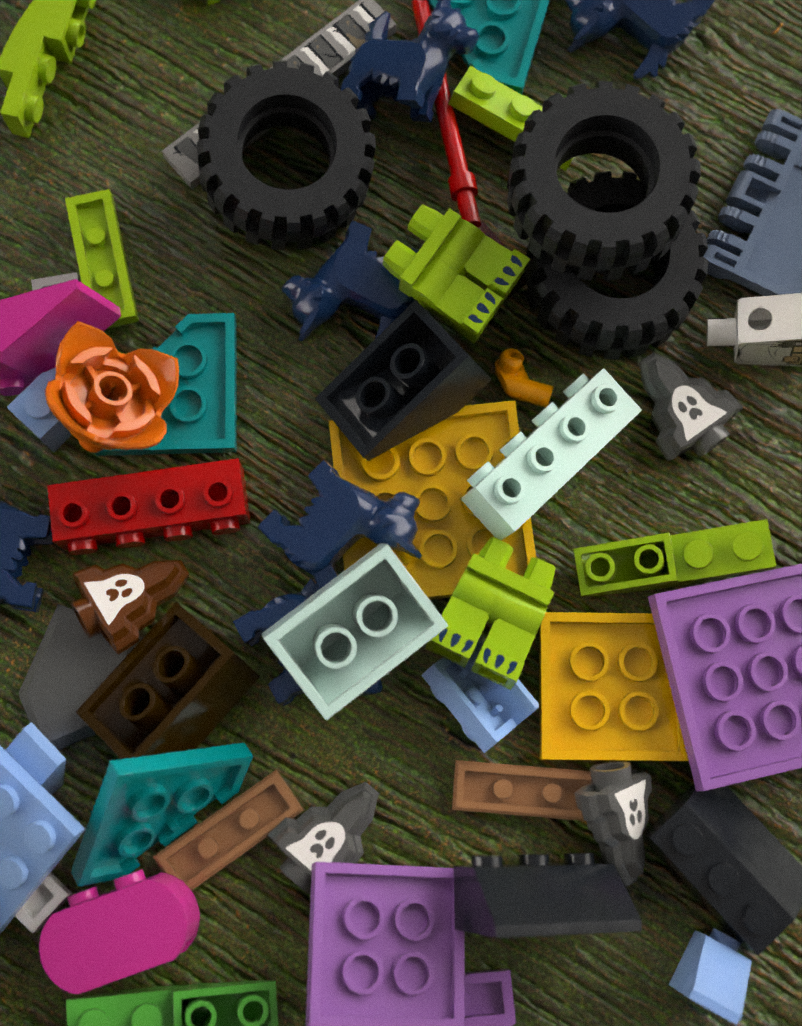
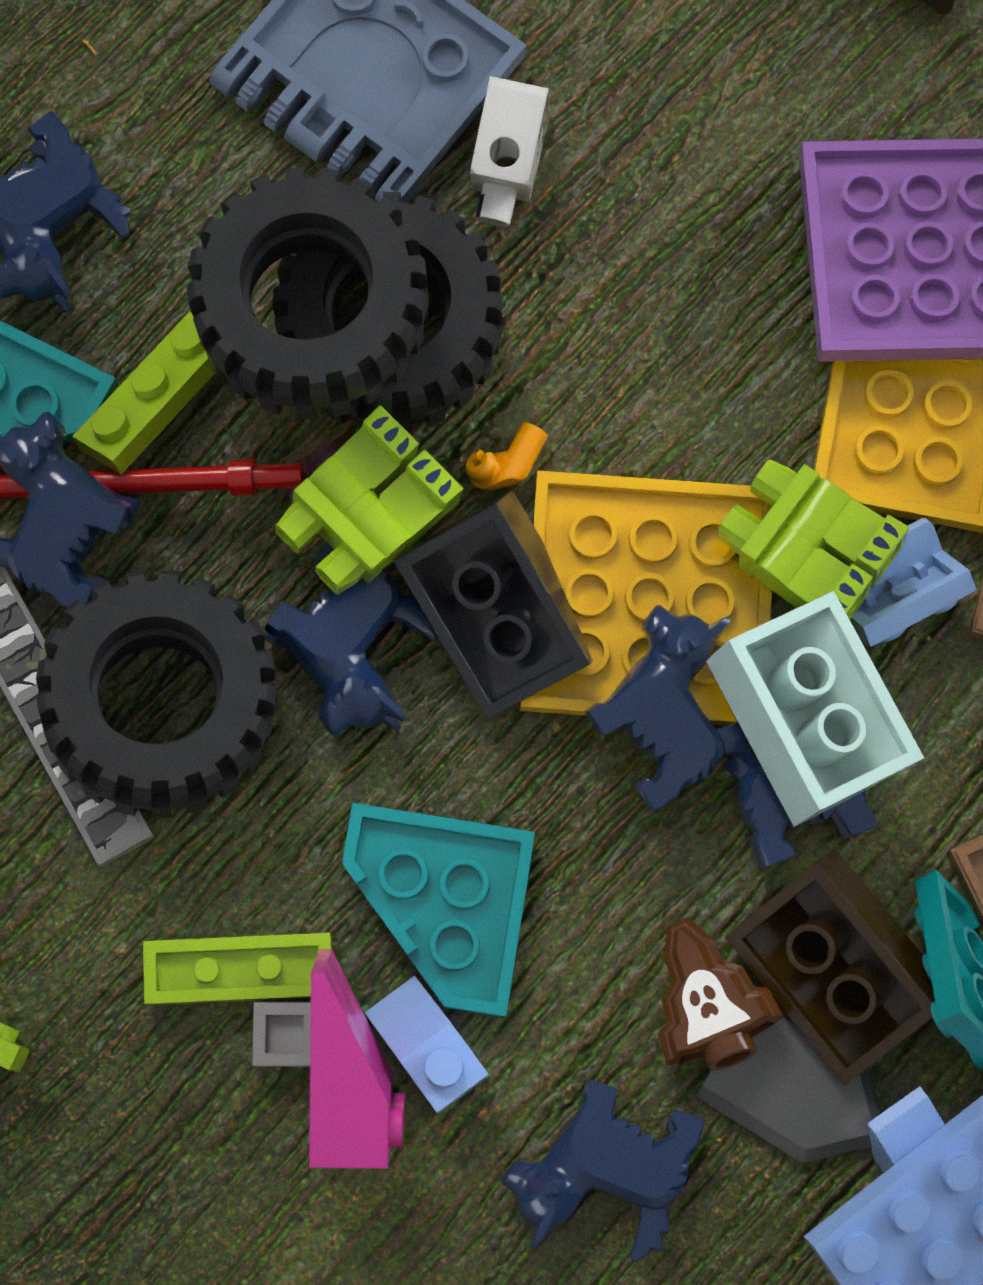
camera: 80 degrees left, 0 degrees up
orange brick [45,321,179,453] -> none
red brick [47,458,251,555] -> none
light aqua brick [461,368,642,540] -> none
lime slope [573,519,777,597] -> none
dark grey rock [639,352,743,461] -> none

